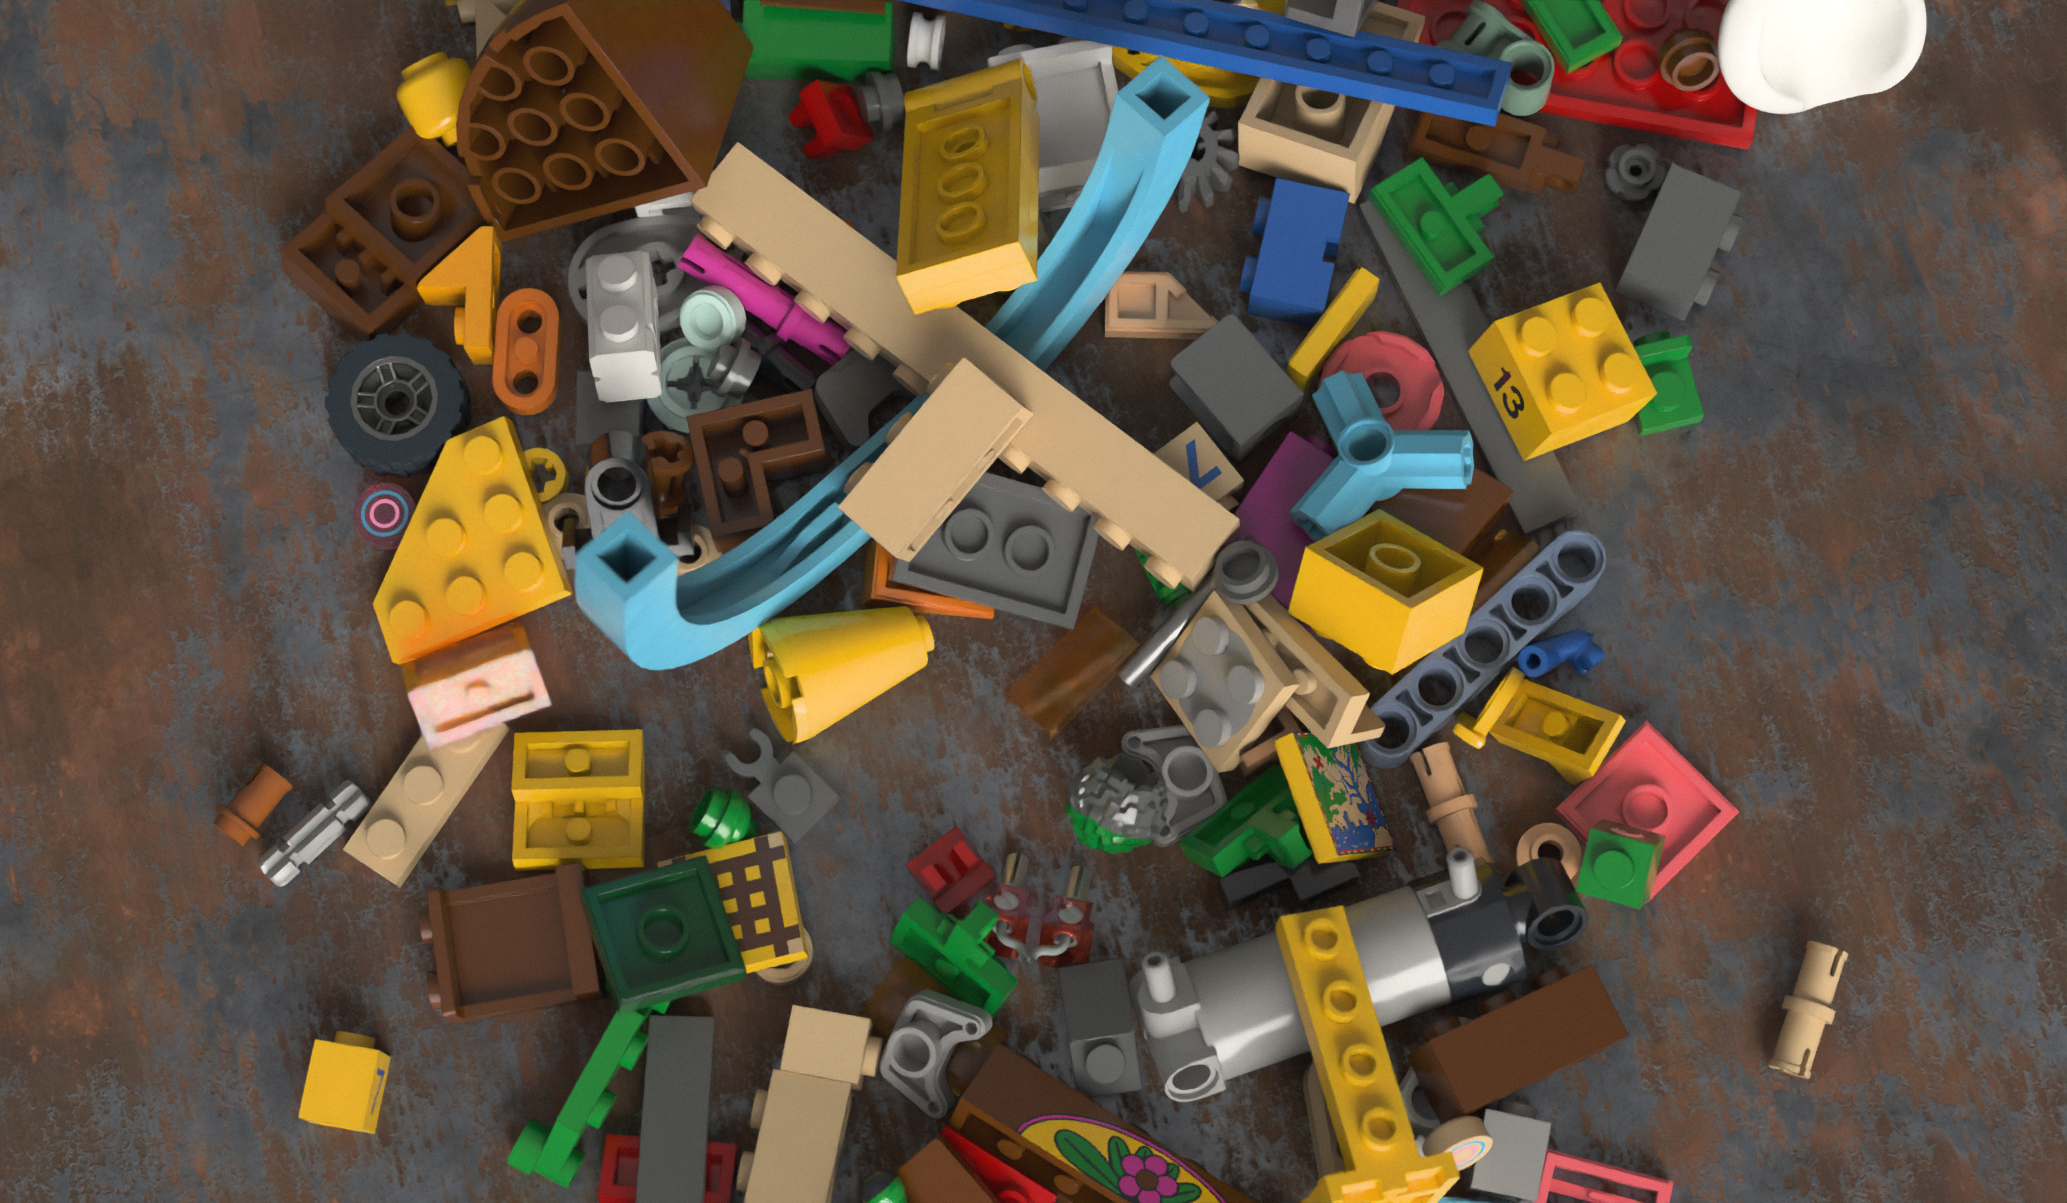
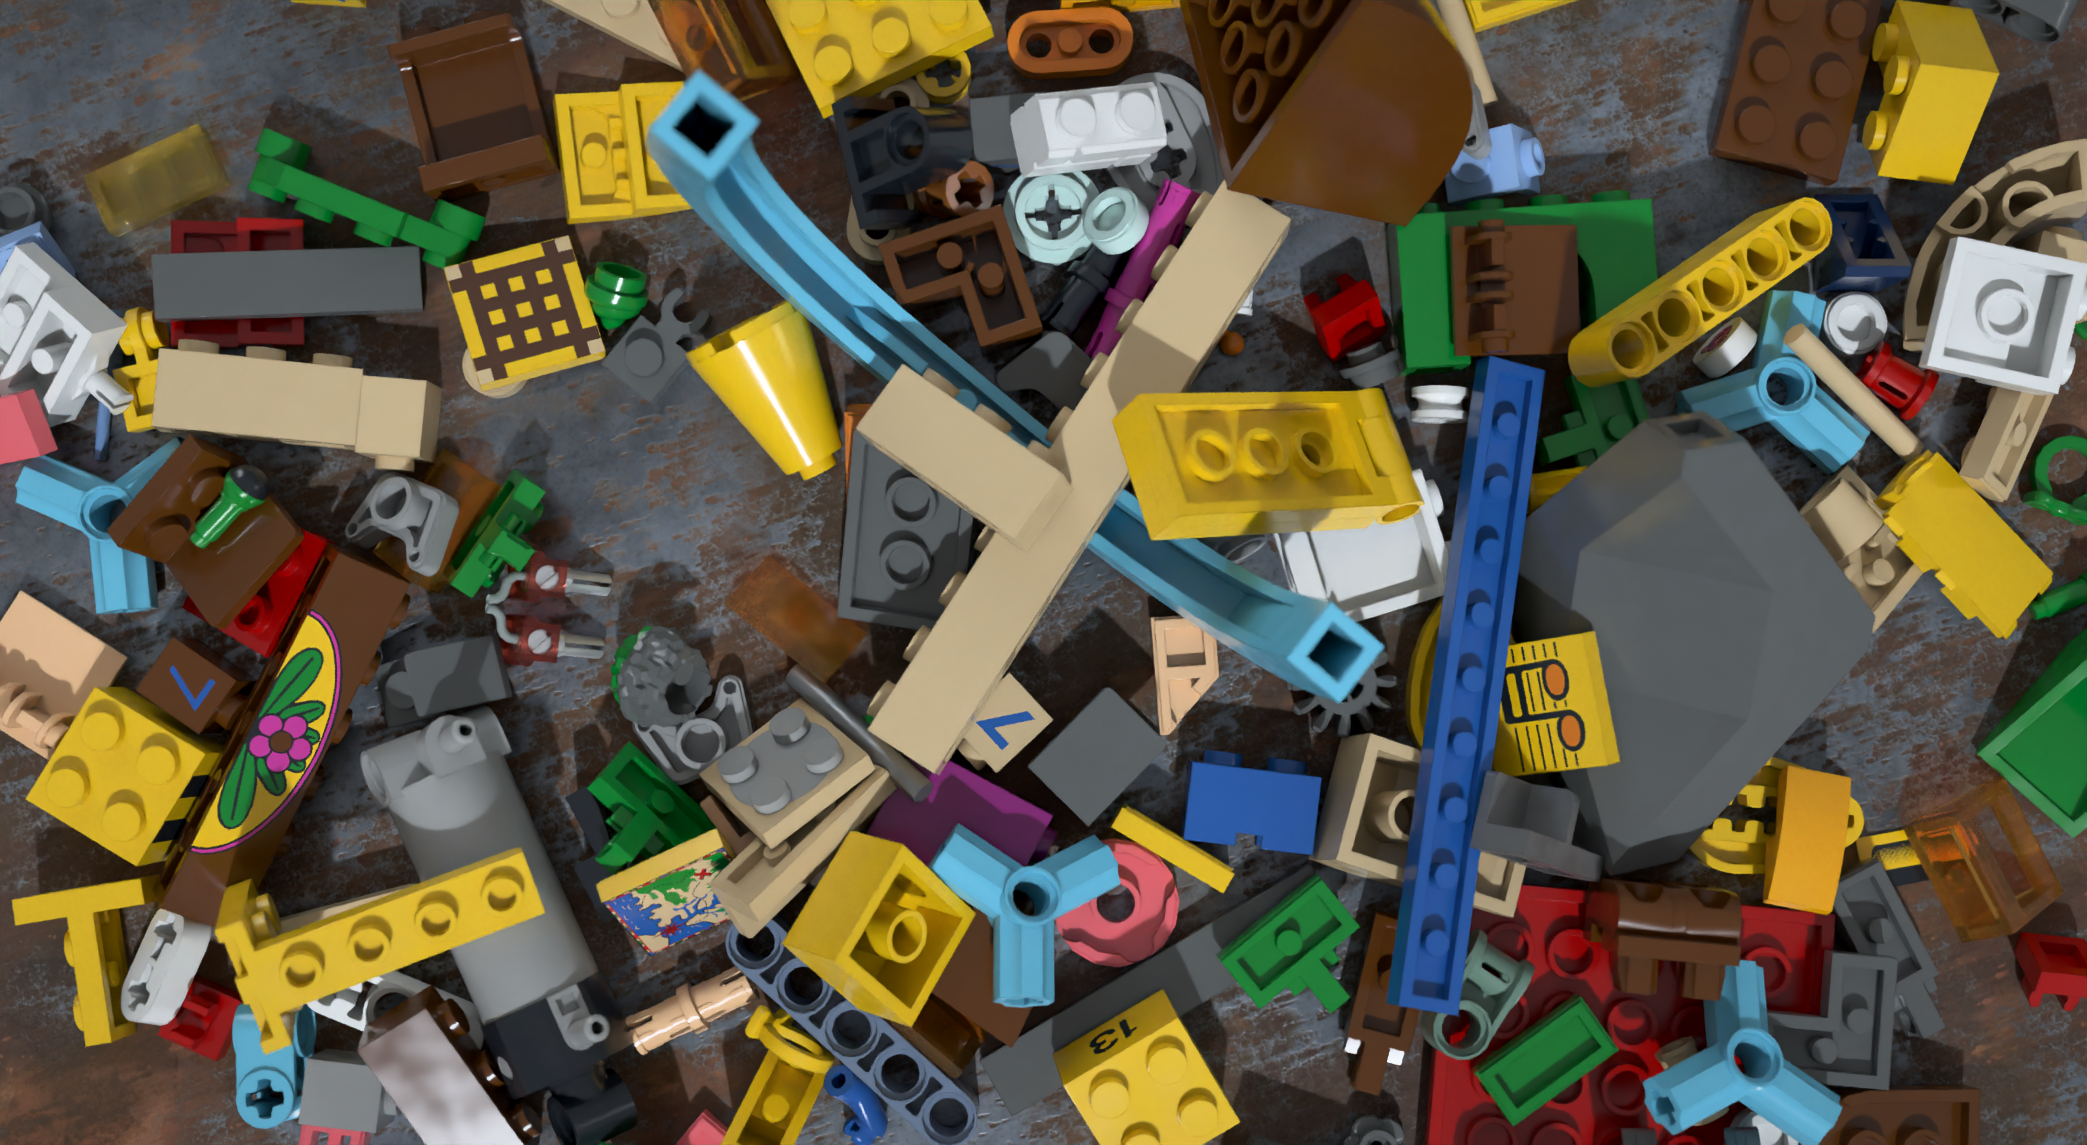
camera: 80 degrees right, 10 degrees up
dark green tile [579,855,747,1015] -> none
dark grey plate [707,337,762,400] -> none
red tile [905,825,997,915] -> none
dark grey plate [1213,540,1279,604] -> none
tan tile [1422,1116,1493,1171] -> none
light nougat plate [1516,823,1582,880] -> none

